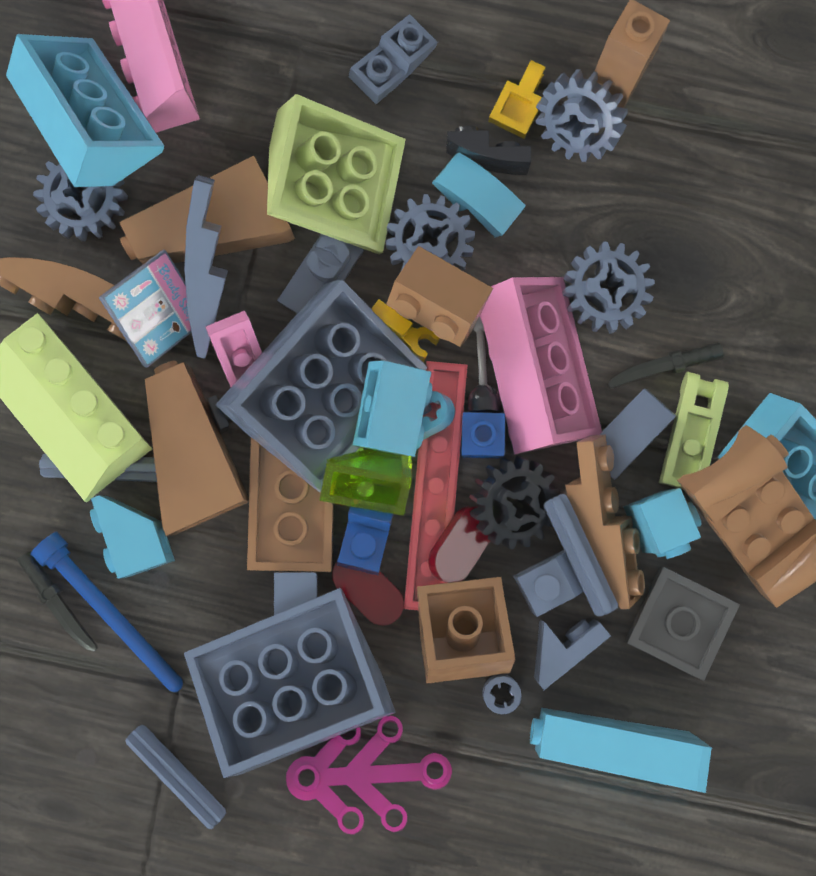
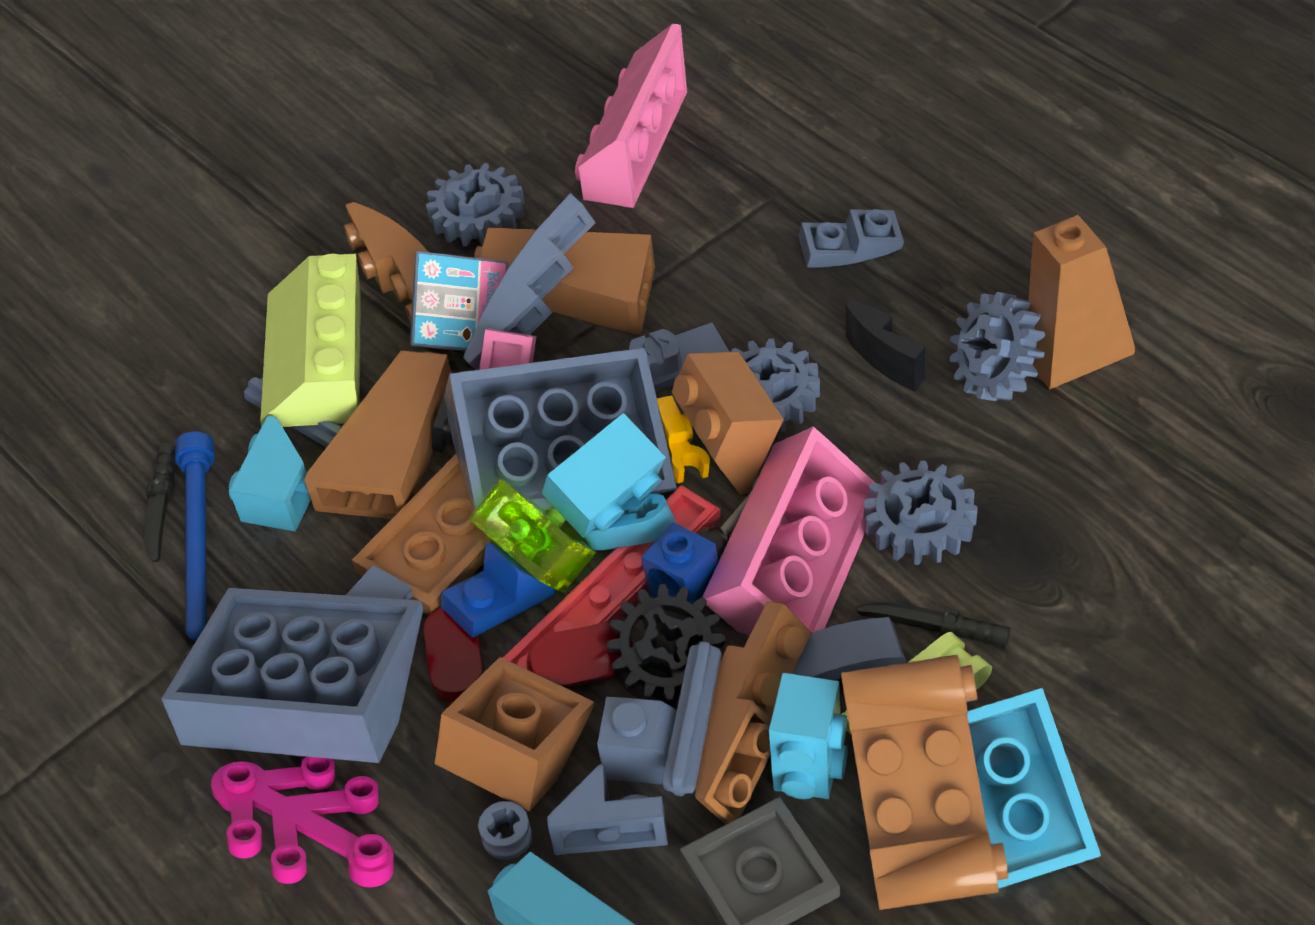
camera: 40 degrees right, 35 degrees down
medium azure slope [6,34,164,187] -> none
sand blue axle [125,725,226,829] -> none
yellowish green slope [267,94,406,254] -> none
medium azure slope [432,152,526,238] -> none
yellow plate [488,60,546,139] -> none

